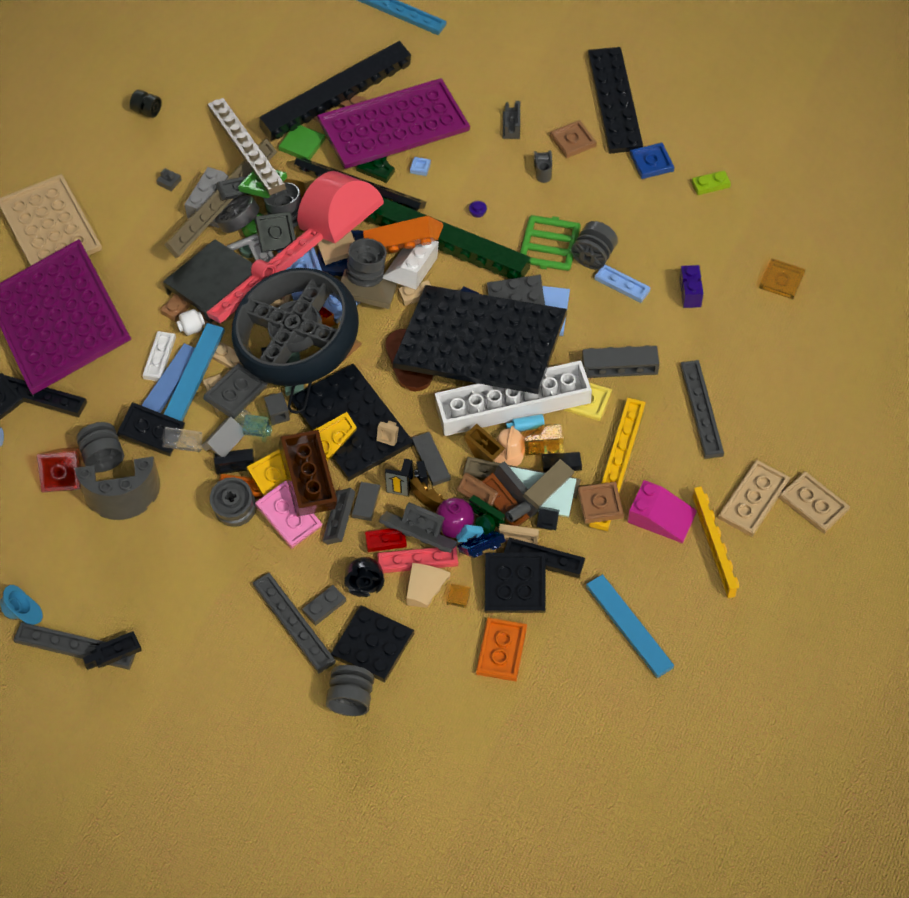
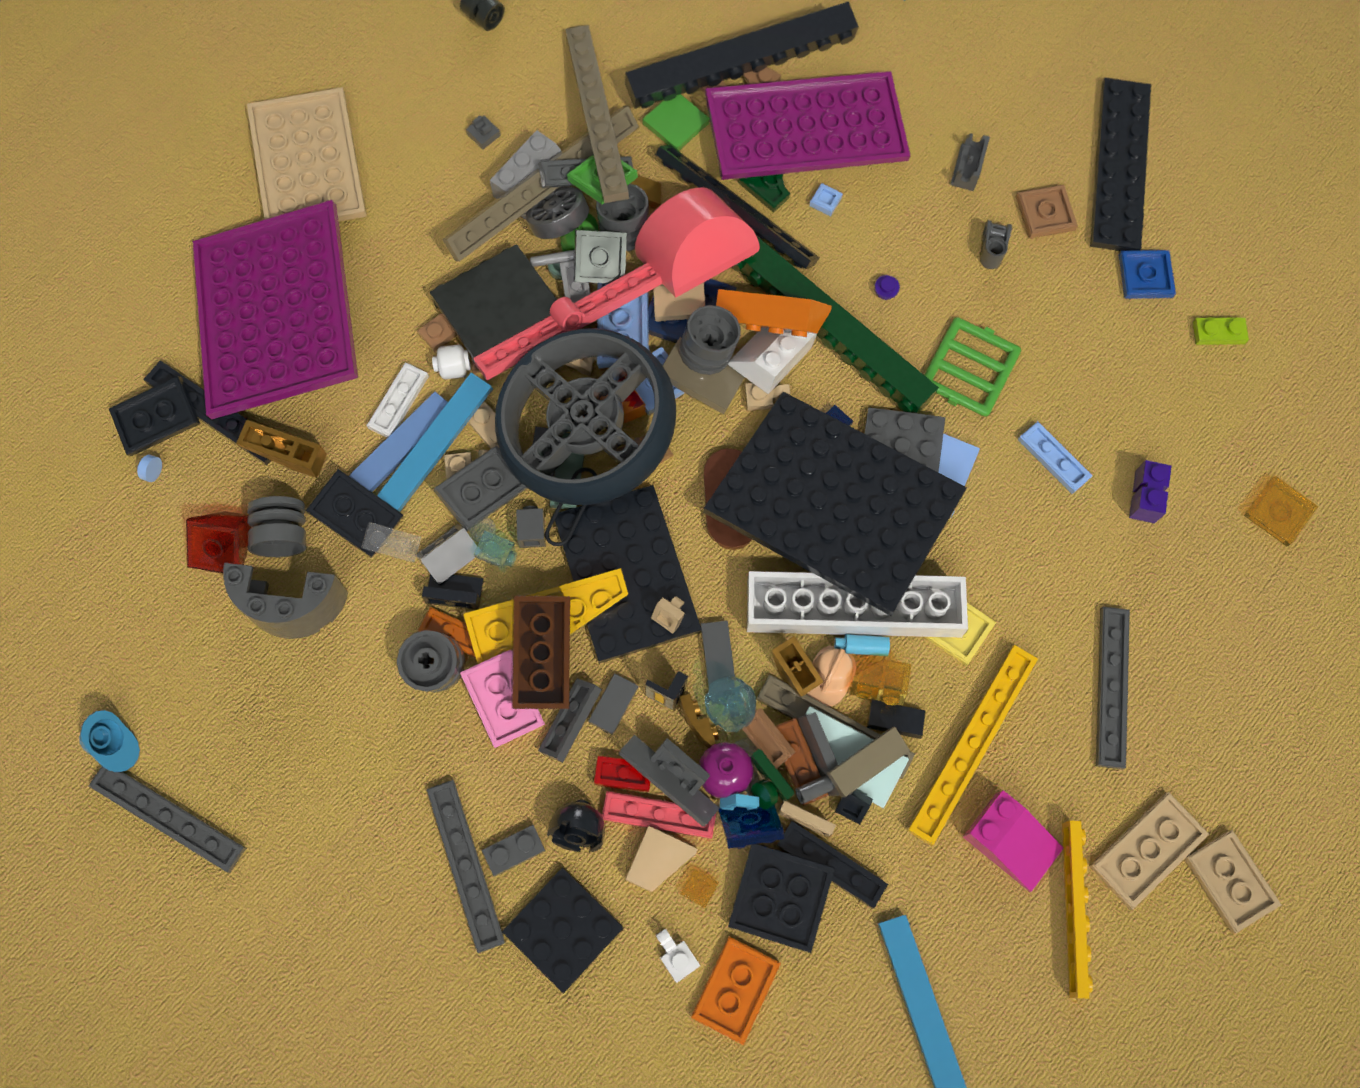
camera: 10 degrees right, 15 degrees up
black hinge [83,631,142,670] -> none
dark grey wheel [326,665,374,716] -> none
black plate [413,460,428,487] -> none
dark grey wheel [571,221,618,269] -> none
medium nougat tile [577,482,624,524] -> none
dark grey brick [582,345,659,378] -> none
none -> pearl gold slope [236,420,327,478]
none -> white plate [656,929,700,983]
none -> clear light blue tile [705,676,756,732]

